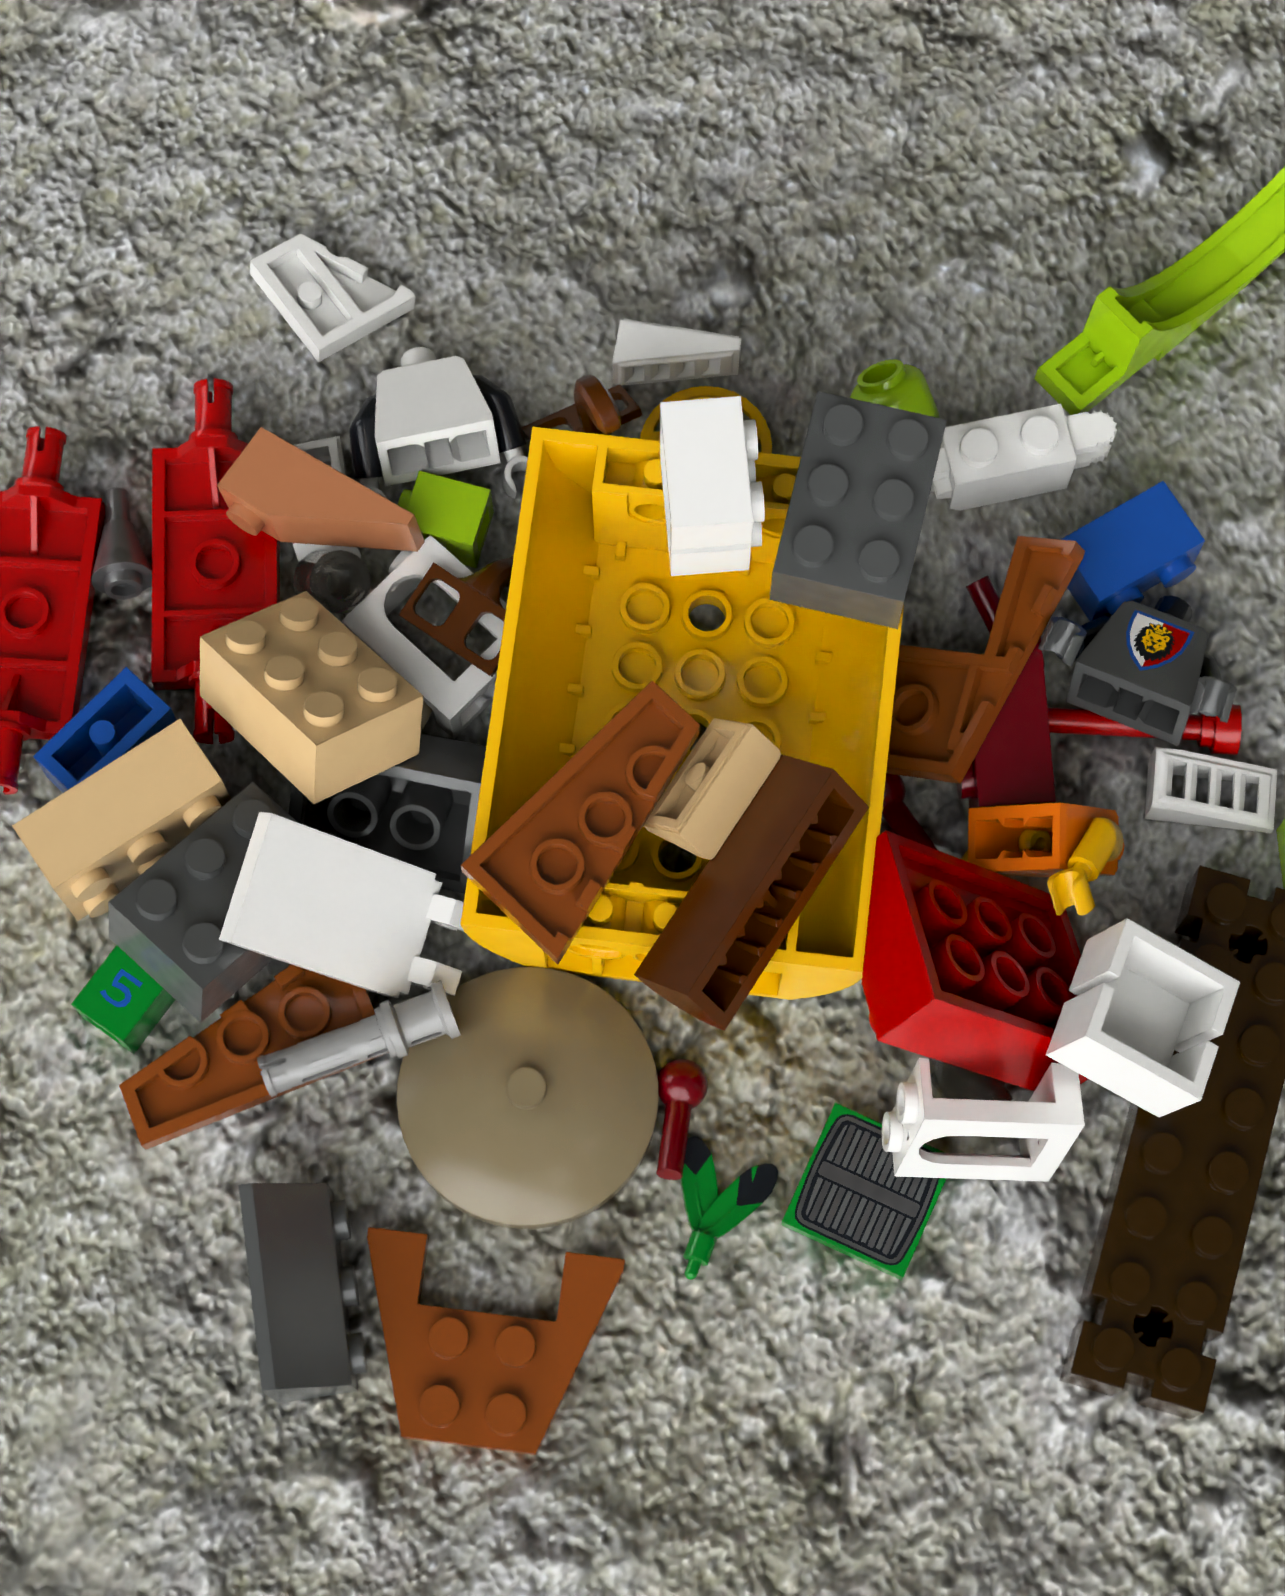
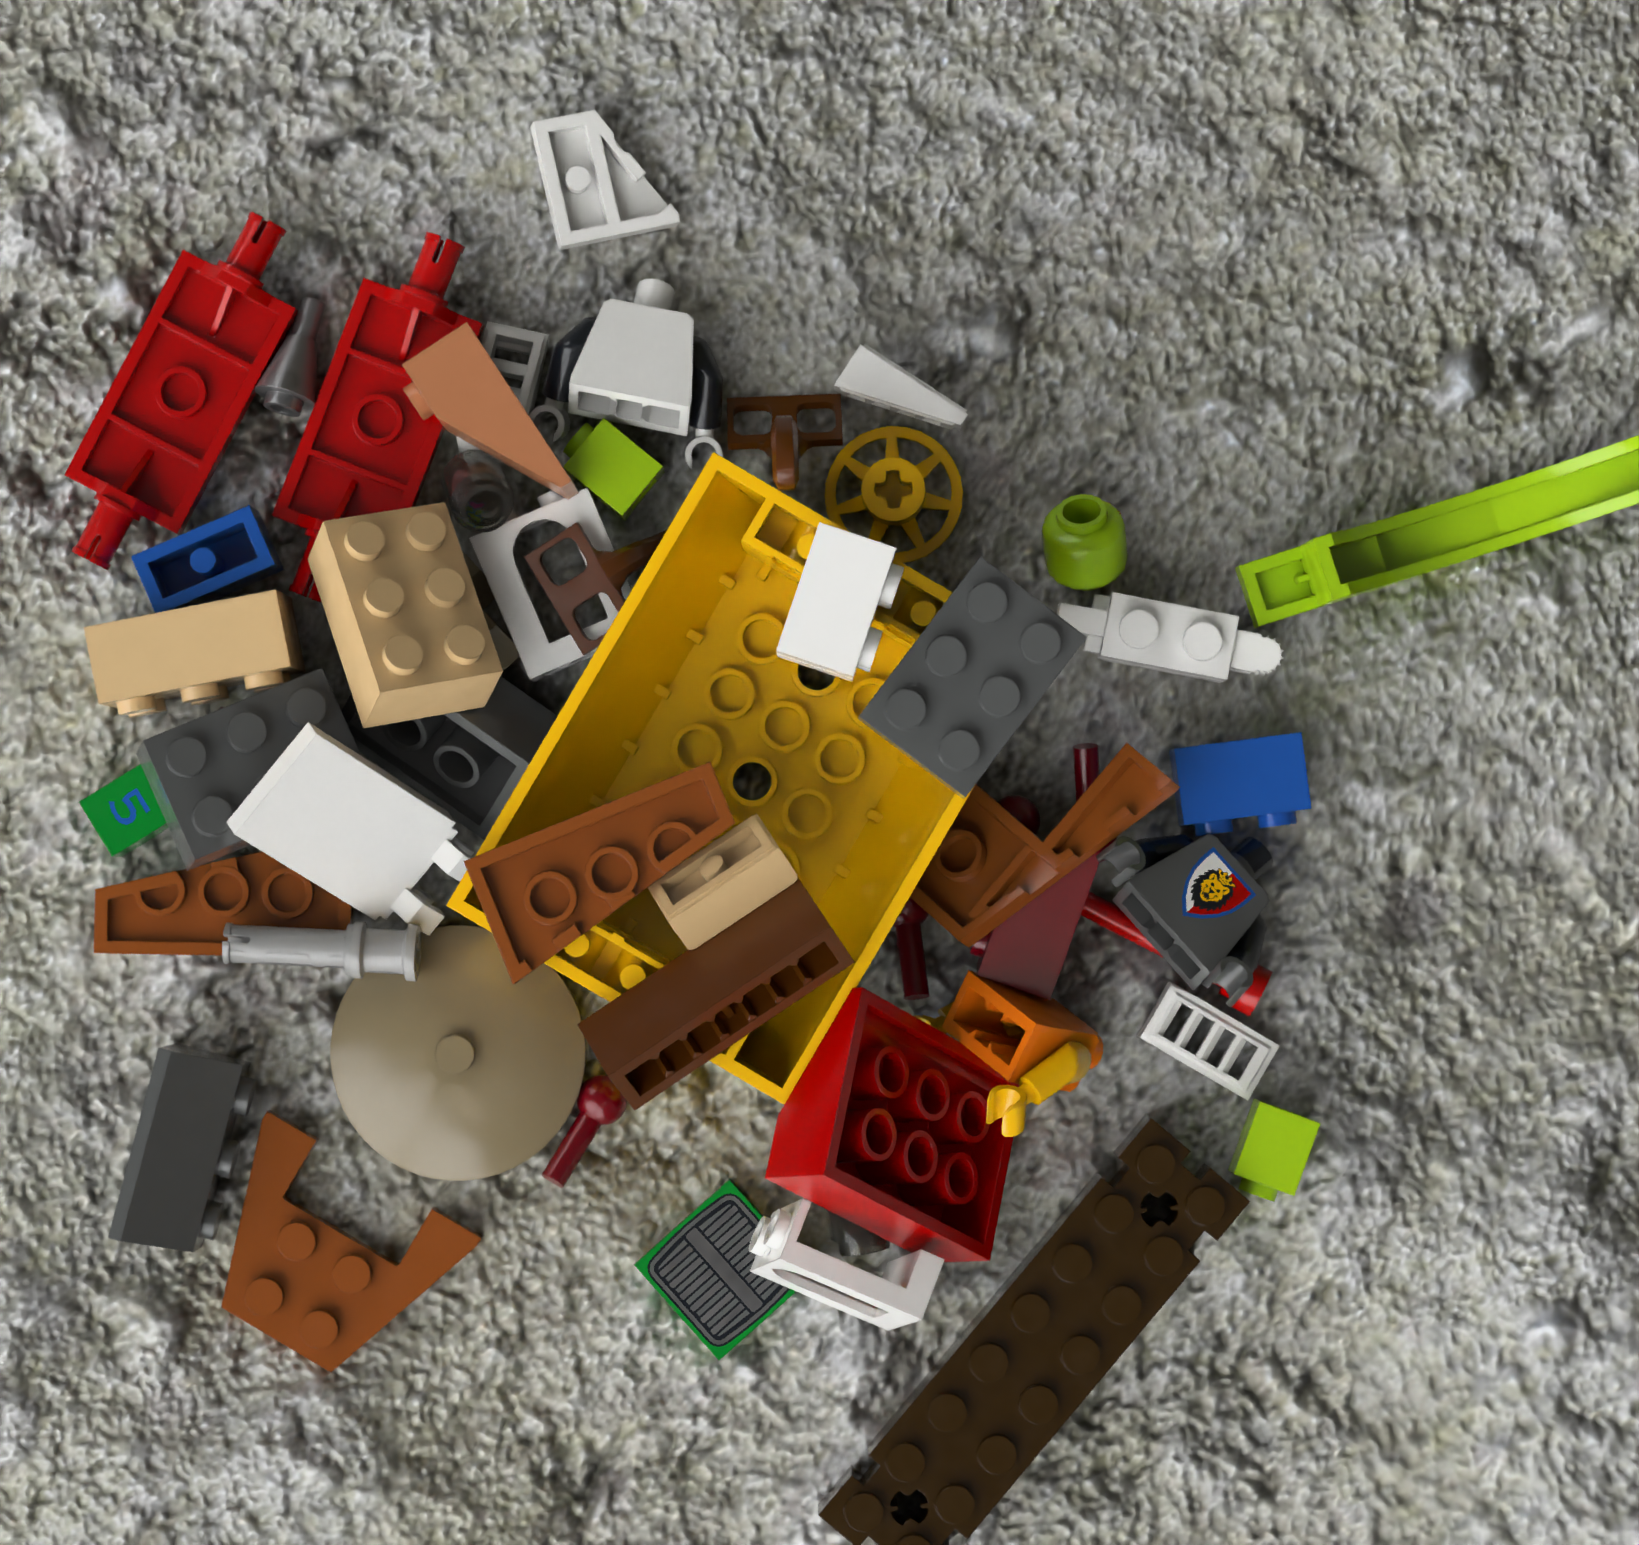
camera: 25 degrees right, 15 degrees up
green piece [680,1136,778,1280] -> none
white piece [1046,918,1240,1117] -> none

